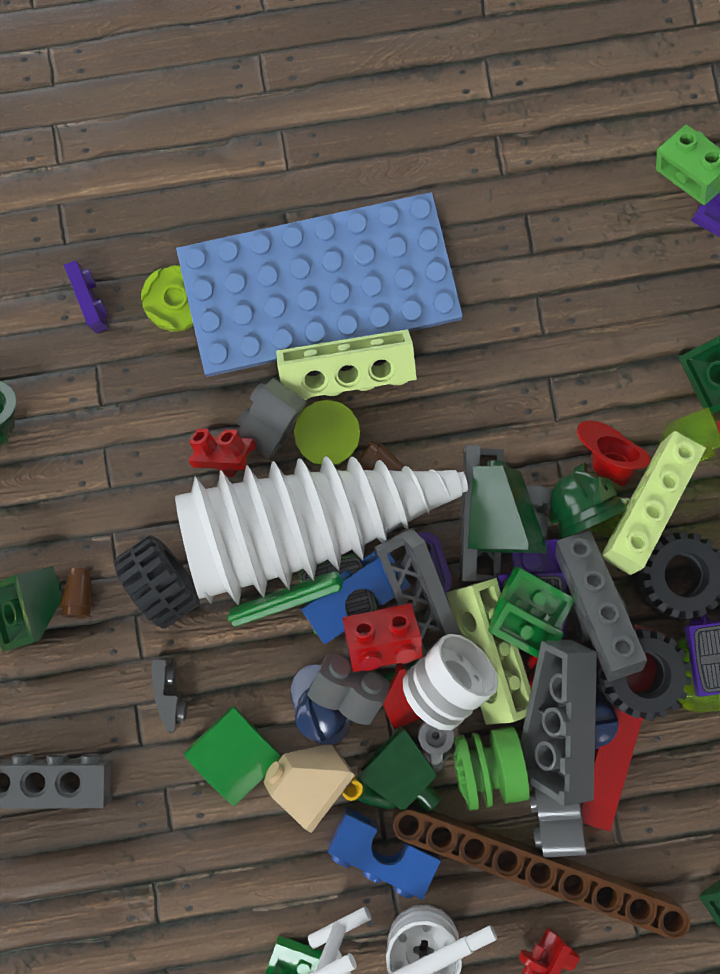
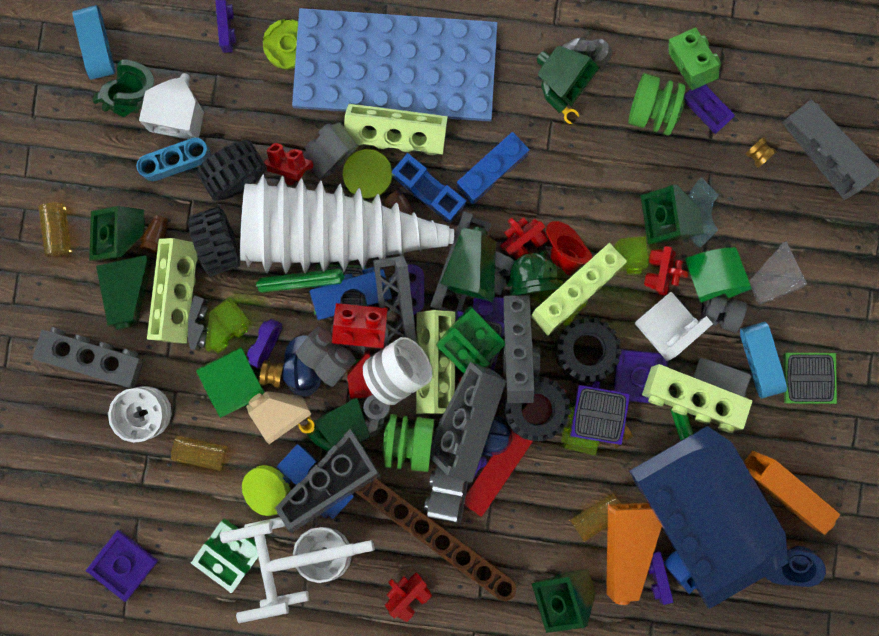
camera: 20 degrees right, 0 degrees up
none -> dark green slope [96,255,152,330]
none -> white wheel [108,386,172,443]
none -> dark azure beam [136,138,211,181]
none -> white piece [139,73,204,139]
none -> yellowish green brick [147,238,198,344]
none -> clear yellow brick [171,435,228,471]
none -> black tyre [196,140,267,201]
none -> clear neon green slope [205,297,252,354]
none -> lime tile [242,465,290,516]
none -> dark purple plate [247,319,282,369]
none -> pearl gold wheel [259,360,284,388]
none -> dark grey wedge [275,429,381,532]
none -> blue arch [391,153,466,224]
none -> blue arch [456,132,530,205]
none -> red hips [499,217,548,260]
none -> dark green torso [537,38,612,124]
none -> bright green wheel [628,73,685,136]

